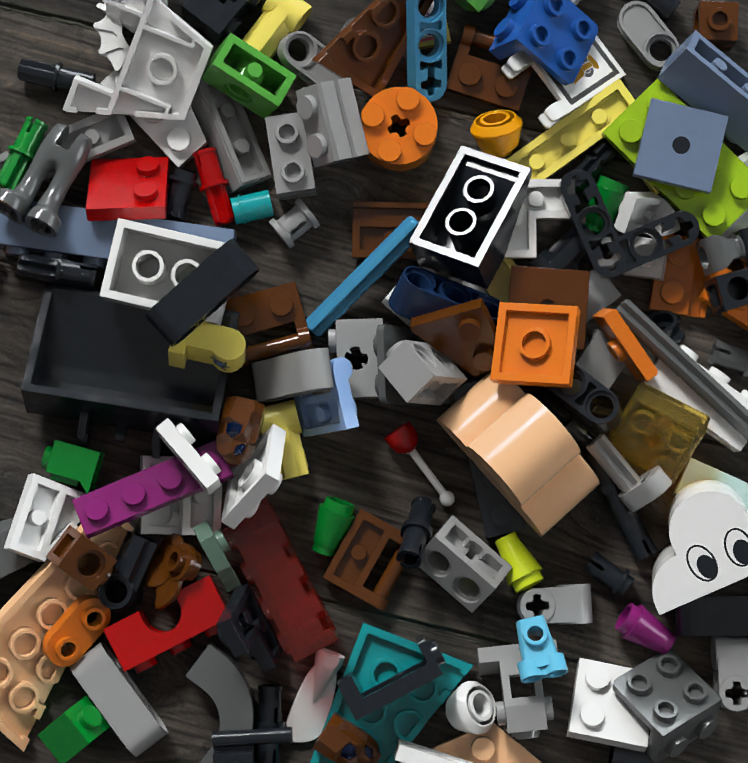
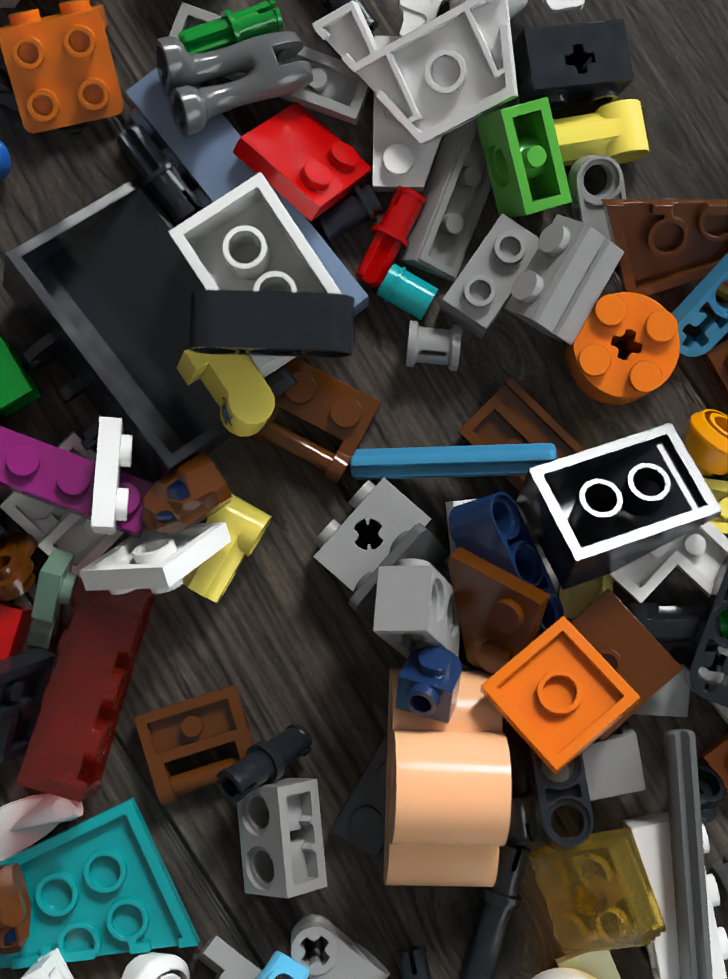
camera: 40 degrees right, 0 degrees up
light grey beam [251,348,334,402] -> none
light blue plate [294,357,359,437] -> none
green cone [311,496,356,557] -> none
black panel [337,634,445,720] -> none
hinge [384,421,455,506] -> none
neon yellow cone [495,532,544,593] -> none
light grey piece [586,434,672,513] -> none
orange plate [592,308,658,382] -> none
none -> dark blue plate [396,646,462,723]

